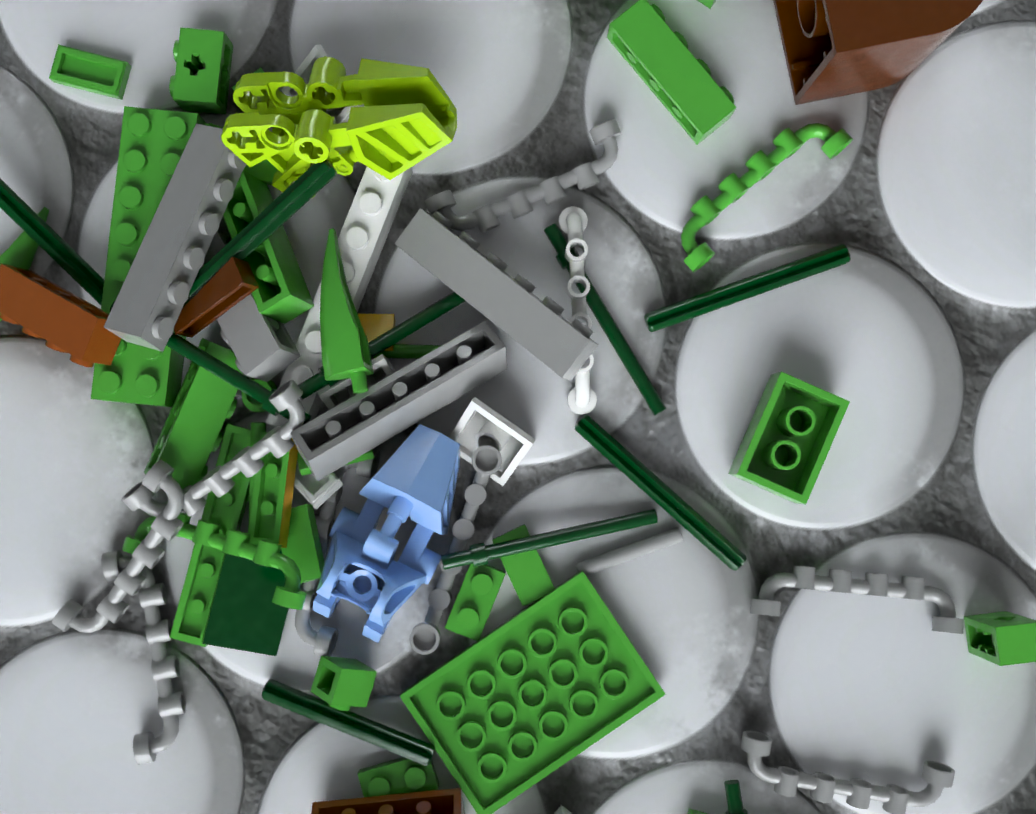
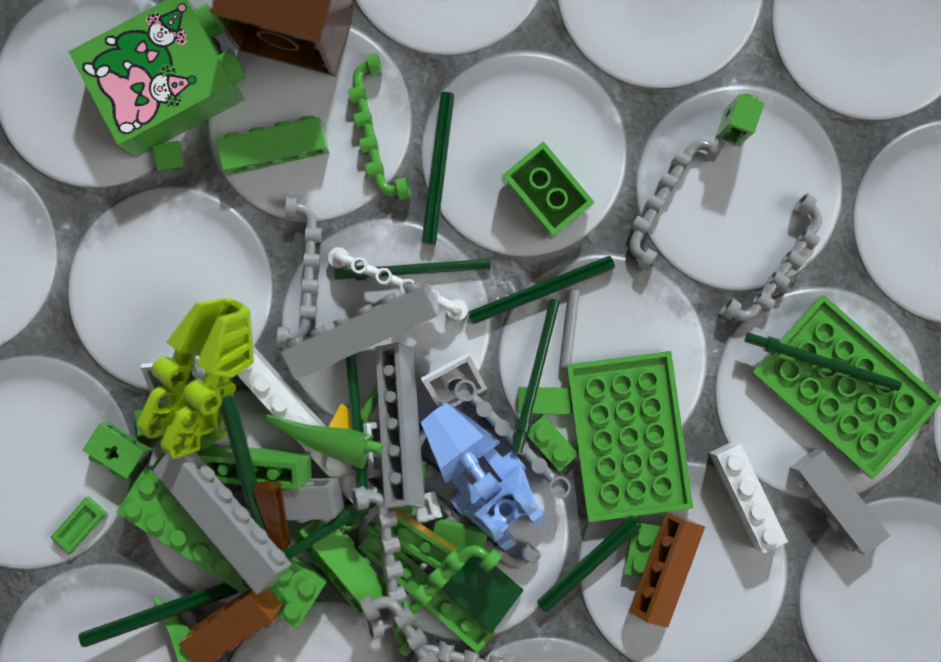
camera: 60 degrees left, 0 degrees up
bright green brick [310,656,377,711] -> none

